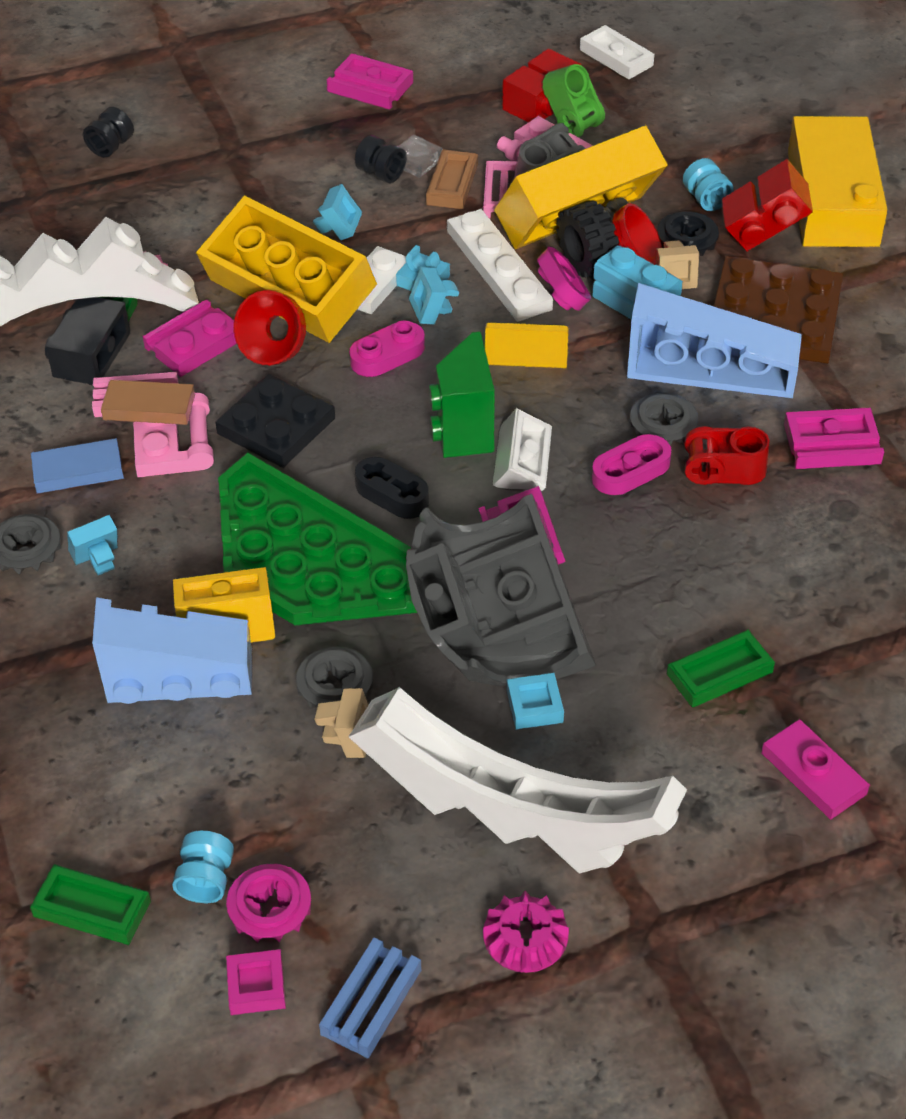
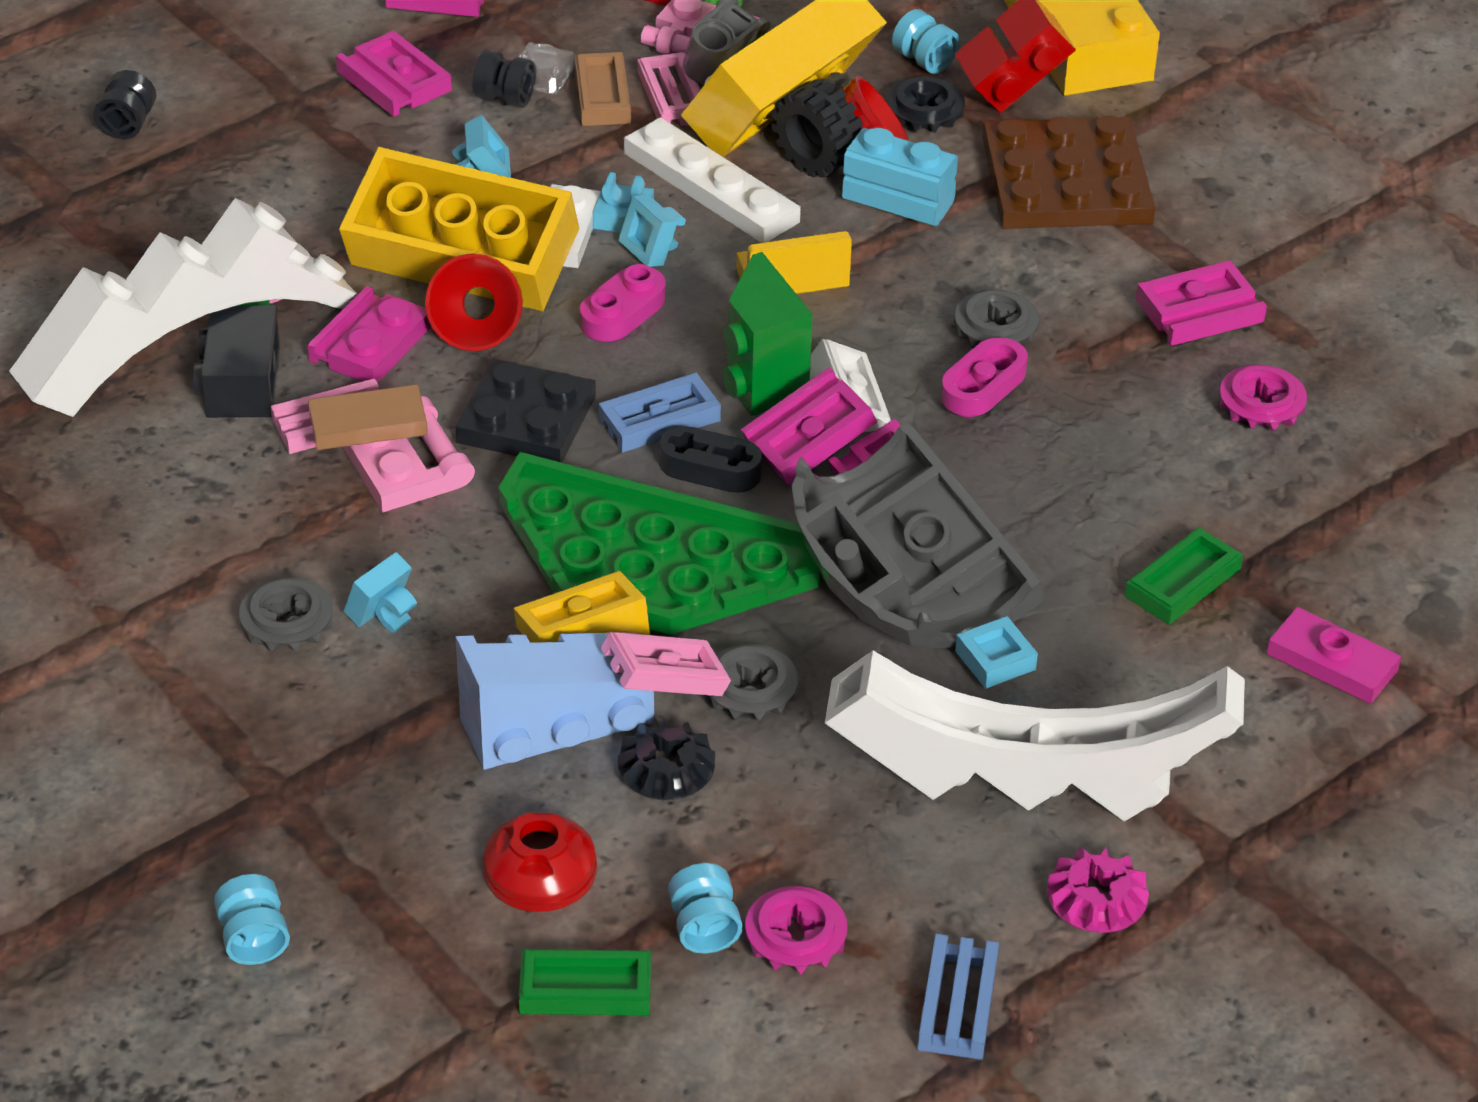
camera: 20 degrees left, 5 degrees down
medium blue tile [31,438,124,493] -> none
dark pink plate [226,949,286,1015] -> none
tan tile [315,688,369,758] -> none
dark pink plate [537,246,591,311] -> none
light blue wedge [627,283,802,398] -> none
tan tile [656,240,699,289] -> none
red piece [684,426,770,485] -> none
none -> dark pink plate [336,30,452,117]
none -> red piece [483,812,597,912]
none -> medium blue tile [598,372,721,453]
none -> bright pink tile [601,632,731,696]
none -> black gear [618,718,715,800]
none -> dark pink plate [741,367,877,486]
none -> dark pink gear [1220,365,1307,431]

